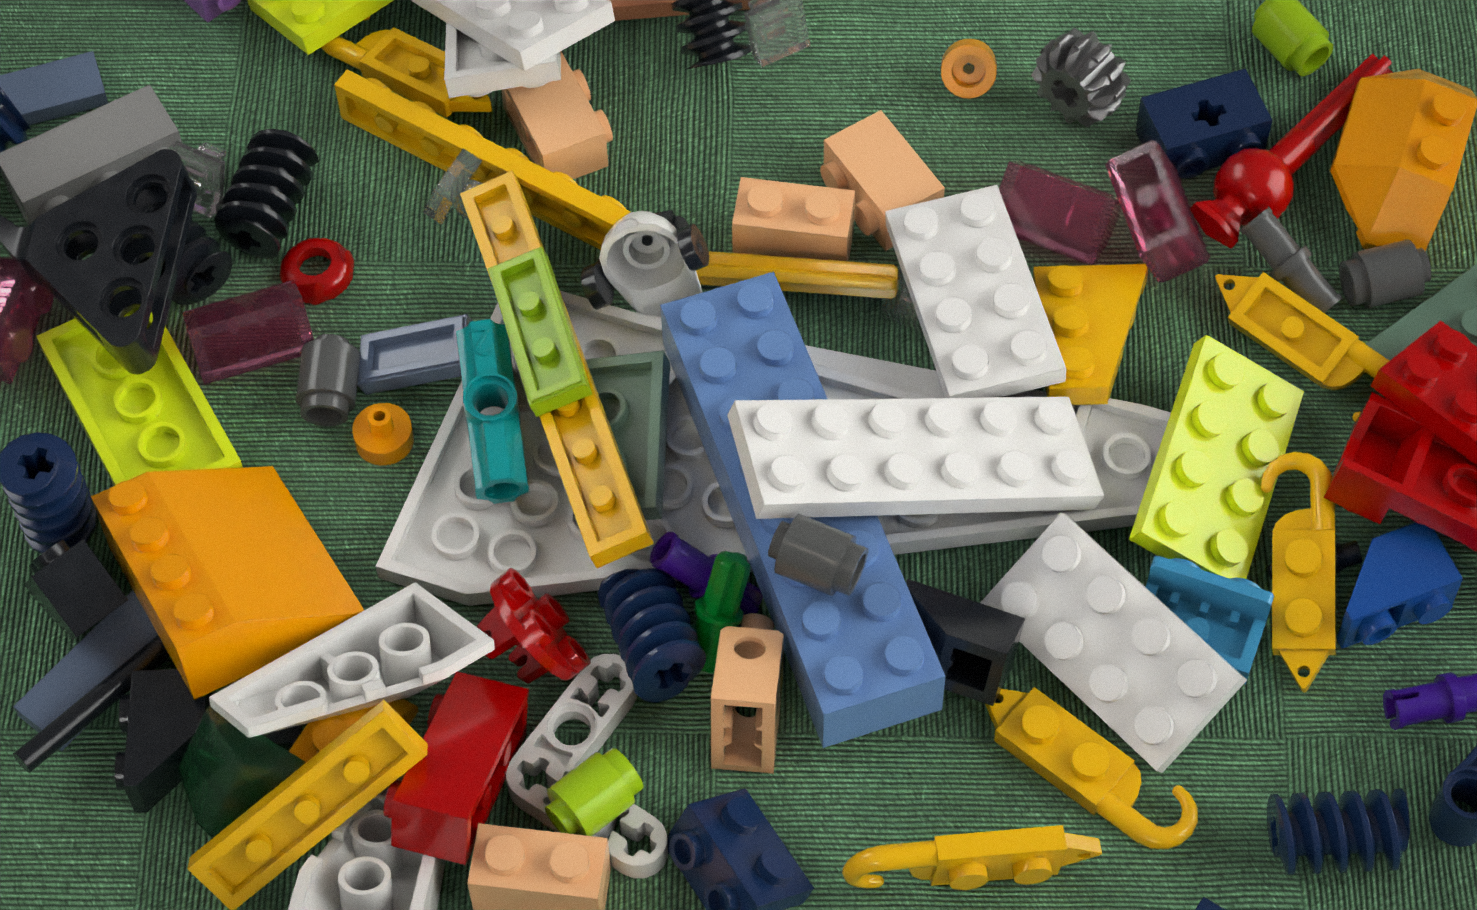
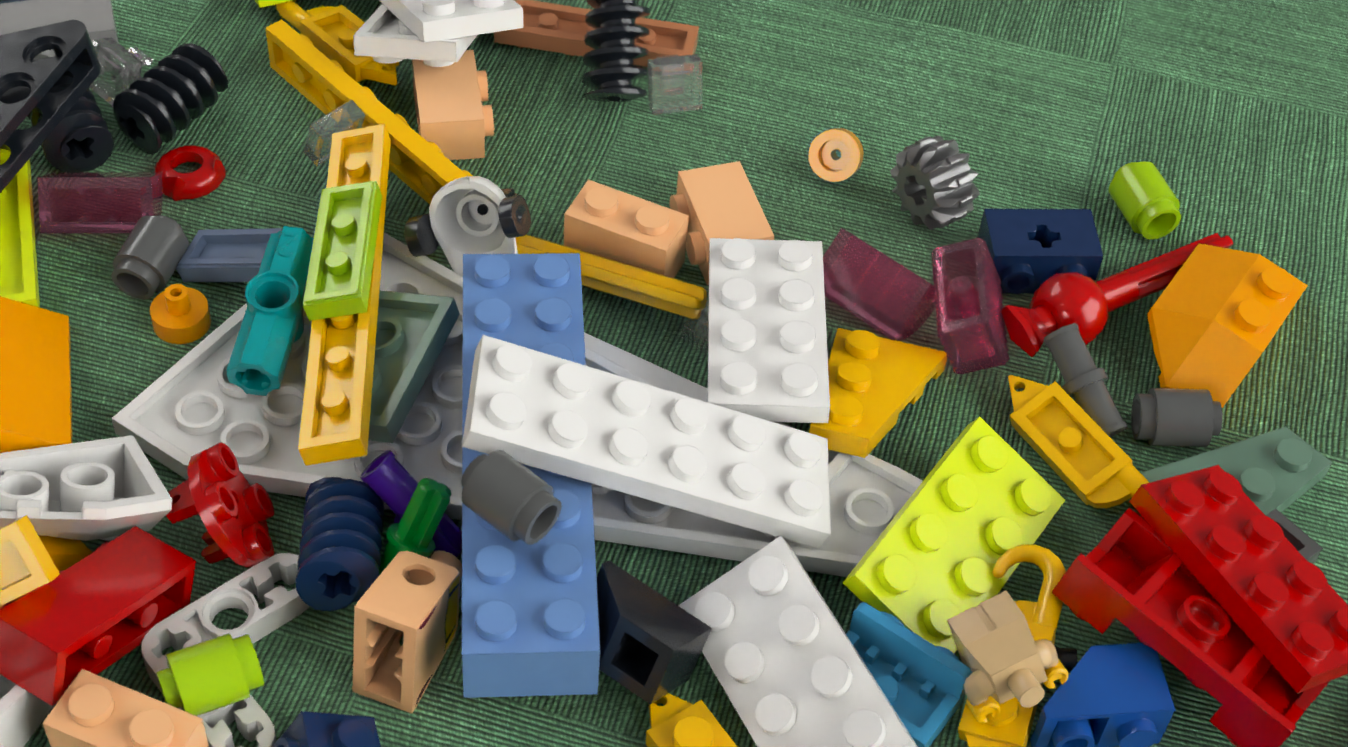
camera: 10 degrees right, 10 degrees down
none -> tan piece [947,591,1068,724]

